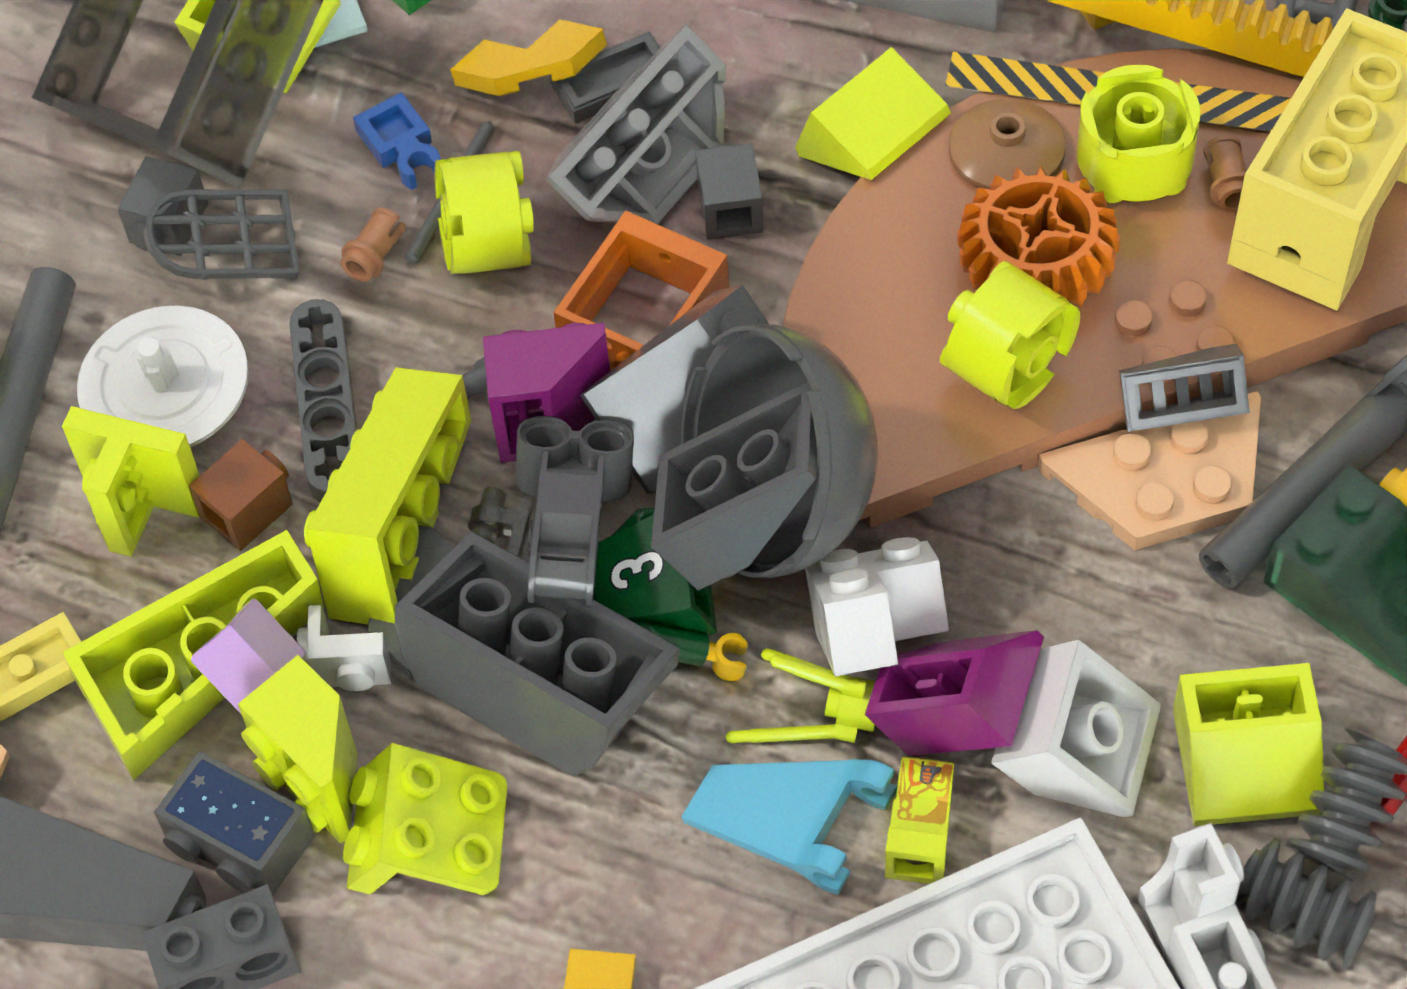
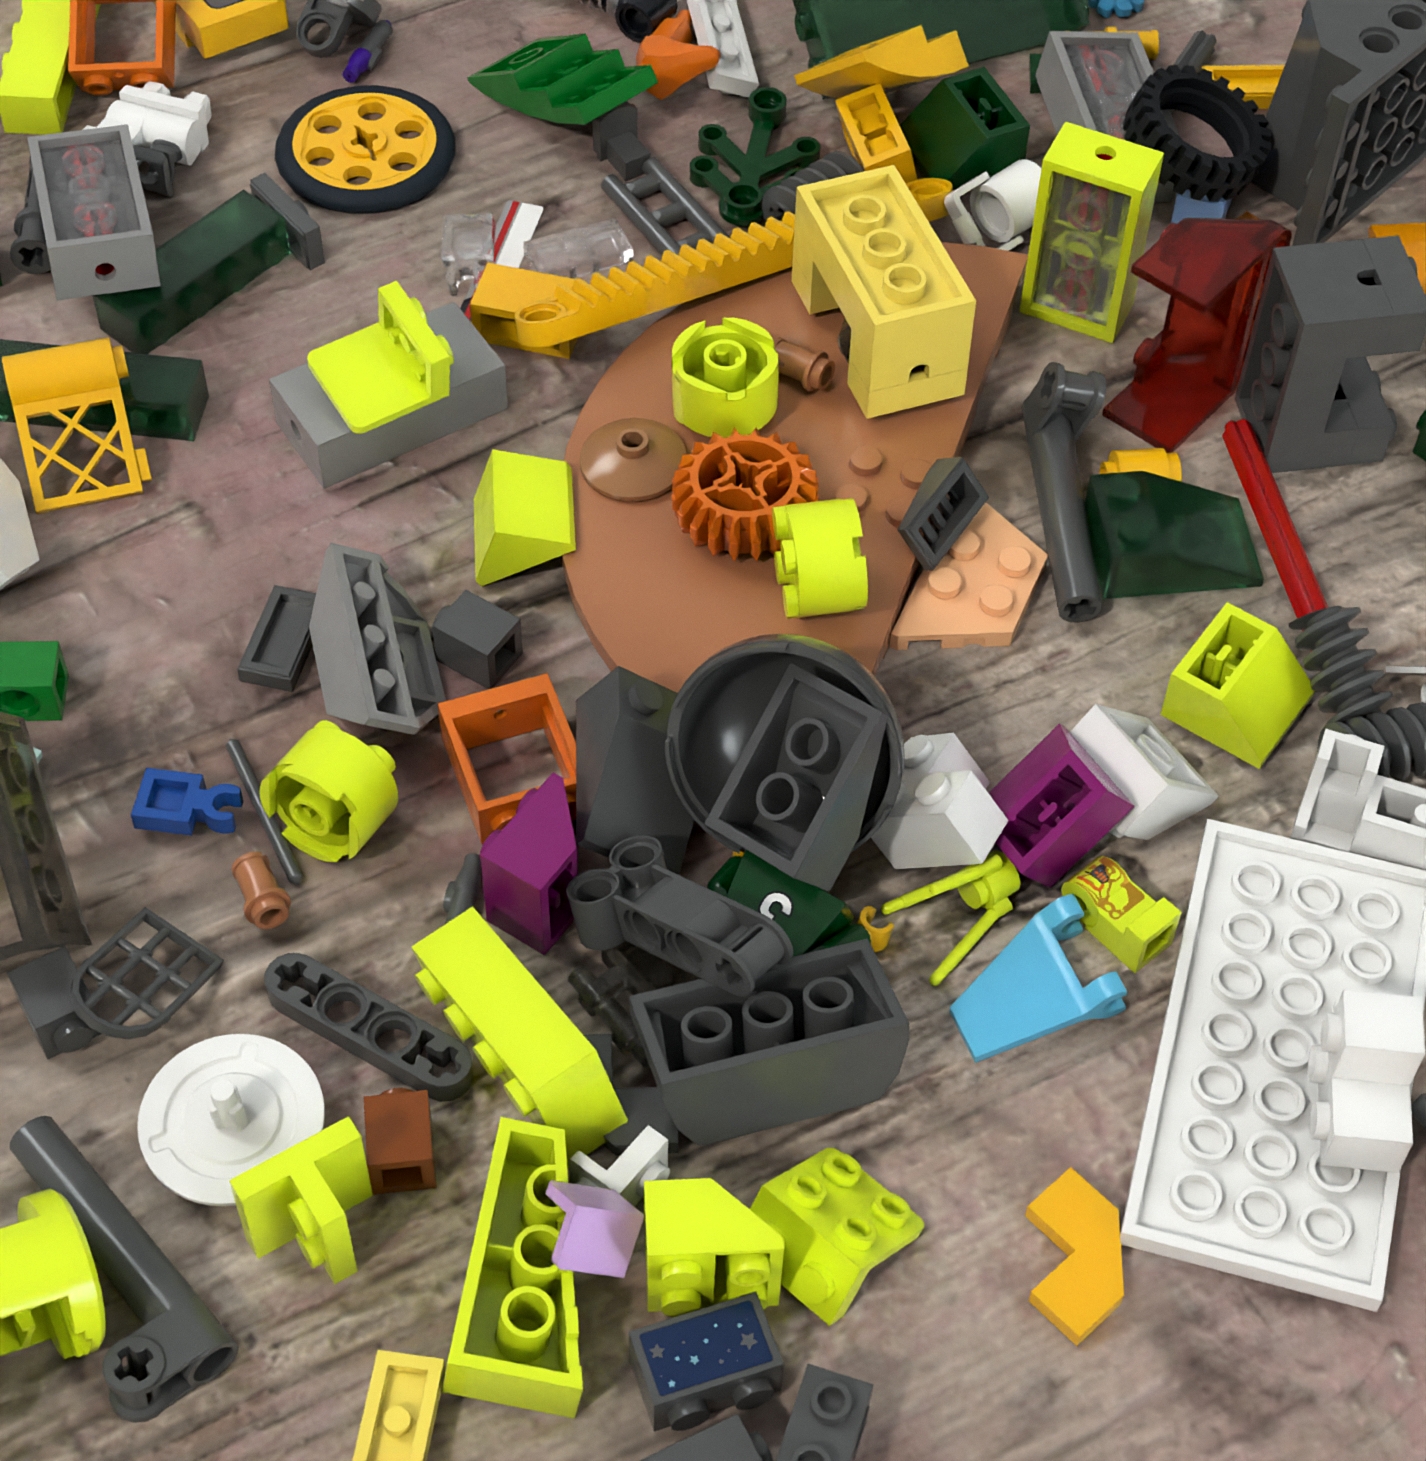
camera: 55 degrees left, 5 degrees down
yellow tile [450,19,607,96] -> none
sticker [945,52,1291,132] -> none

